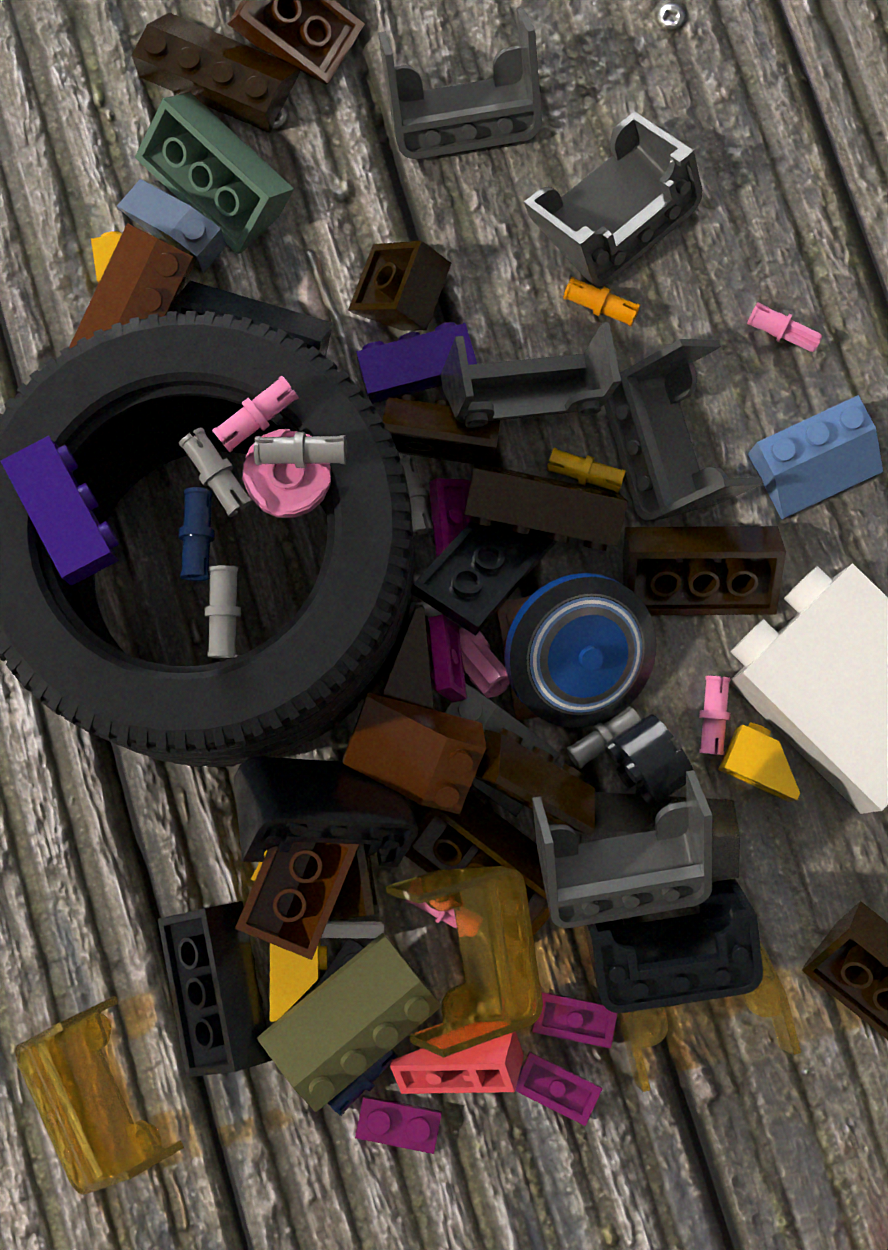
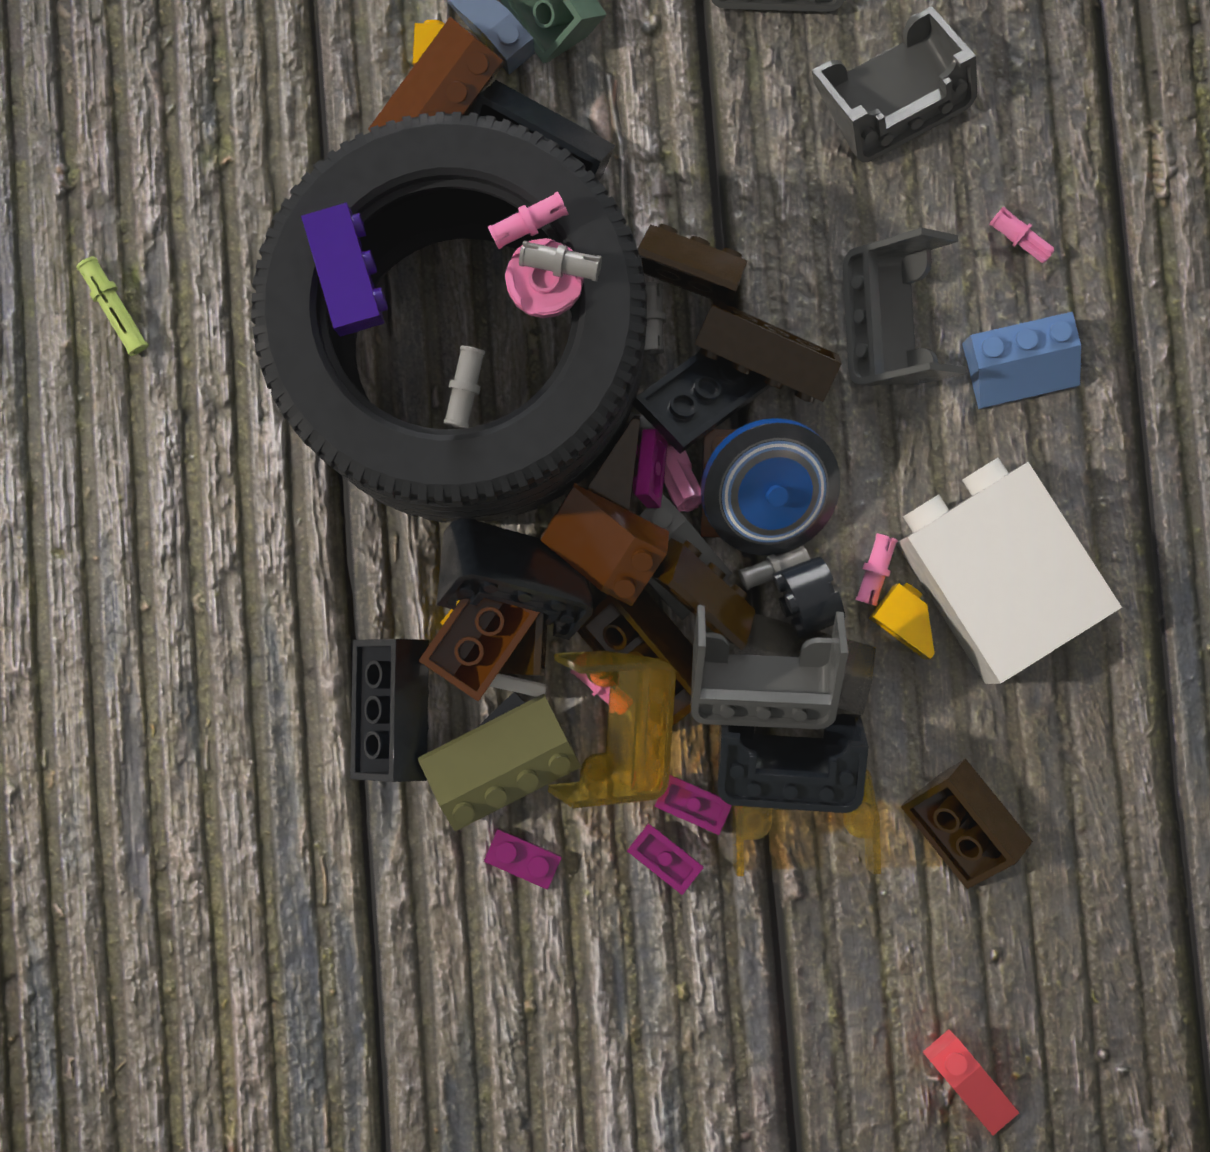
camera: 20 degrees right, 5 degrees up
clear yellow windscreen [15,996,184,1195] -> none
light grey pin [179,428,253,517] -> none
dark blue pin [179,487,215,581] -> none
yellow slope [270,939,328,1022] -> none
dark blue pin [328,1049,398,1116] -> none
dark brown slope [348,241,451,331] -> none
dark purple brick [356,322,477,404] -> none
coral slope [390,1027,524,1094] -> none
magenta plate [429,478,471,556] -> none
dark grey windscreen [441,322,621,428] -> none
yellow pin [547,447,626,493] -> none
light orange pin [563,276,641,327] -> none
dark brown slope [623,526,786,616] -> none

